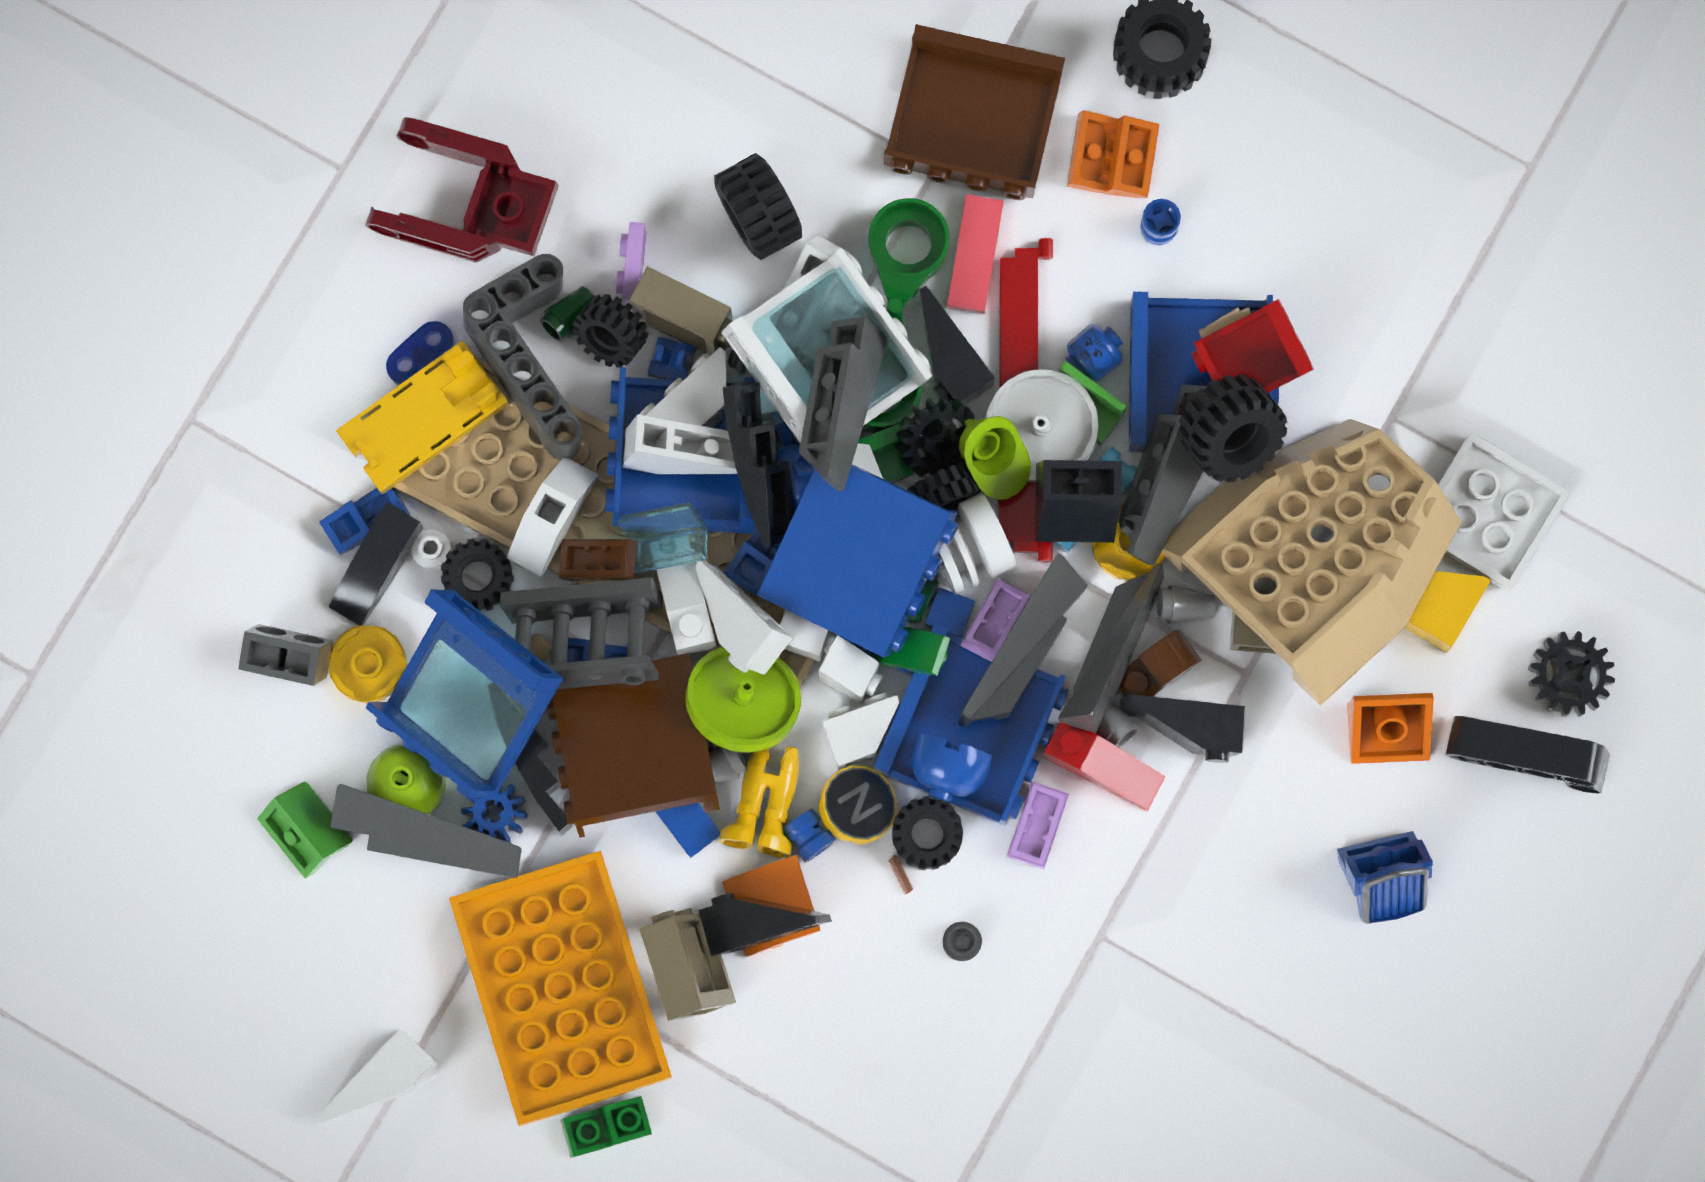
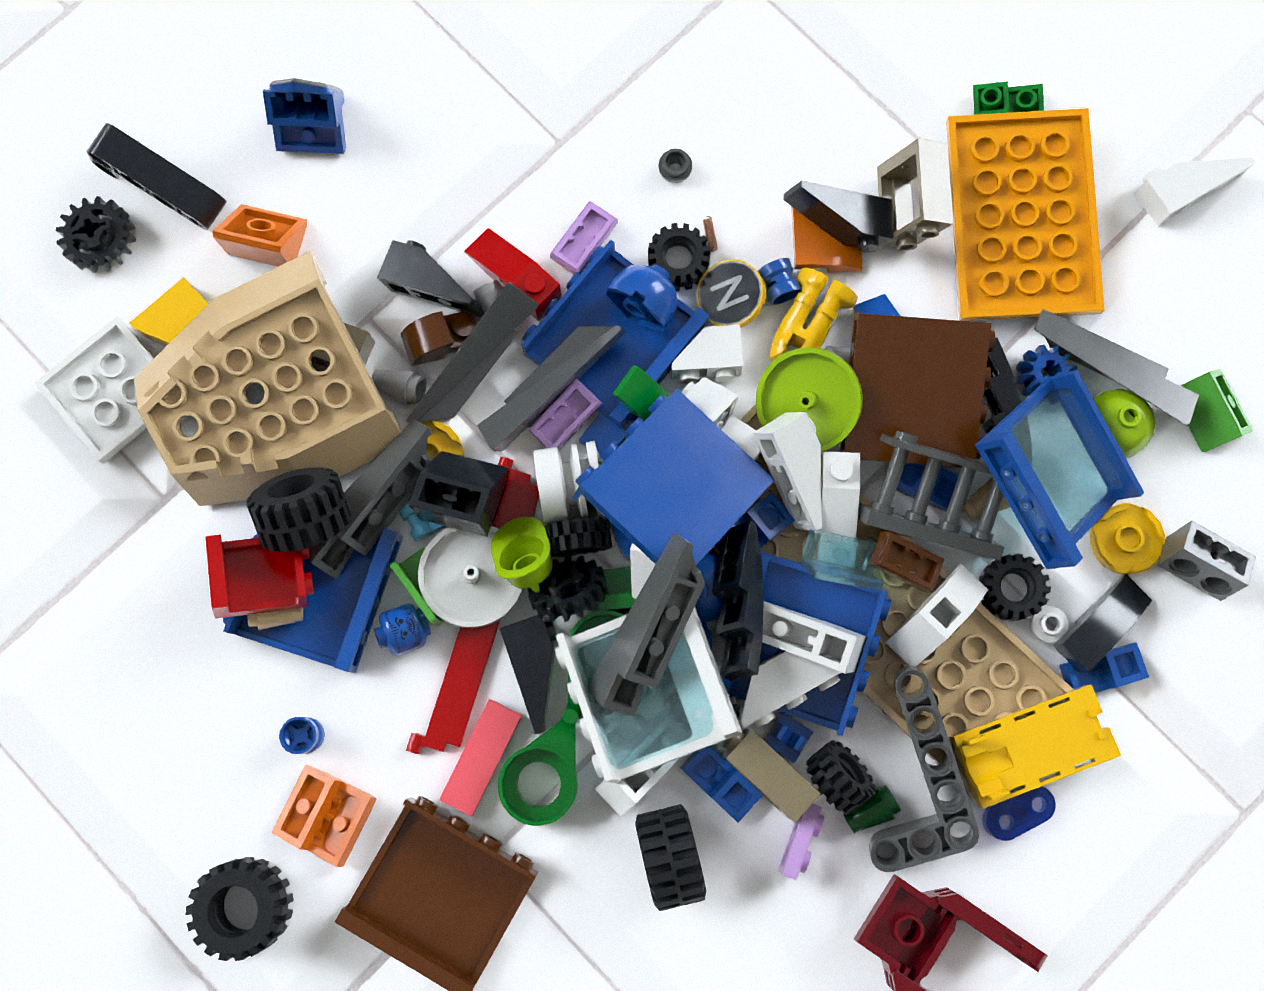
camera: 165 degrees left, 0 degrees up
none -> blue slope [679,746,763,823]

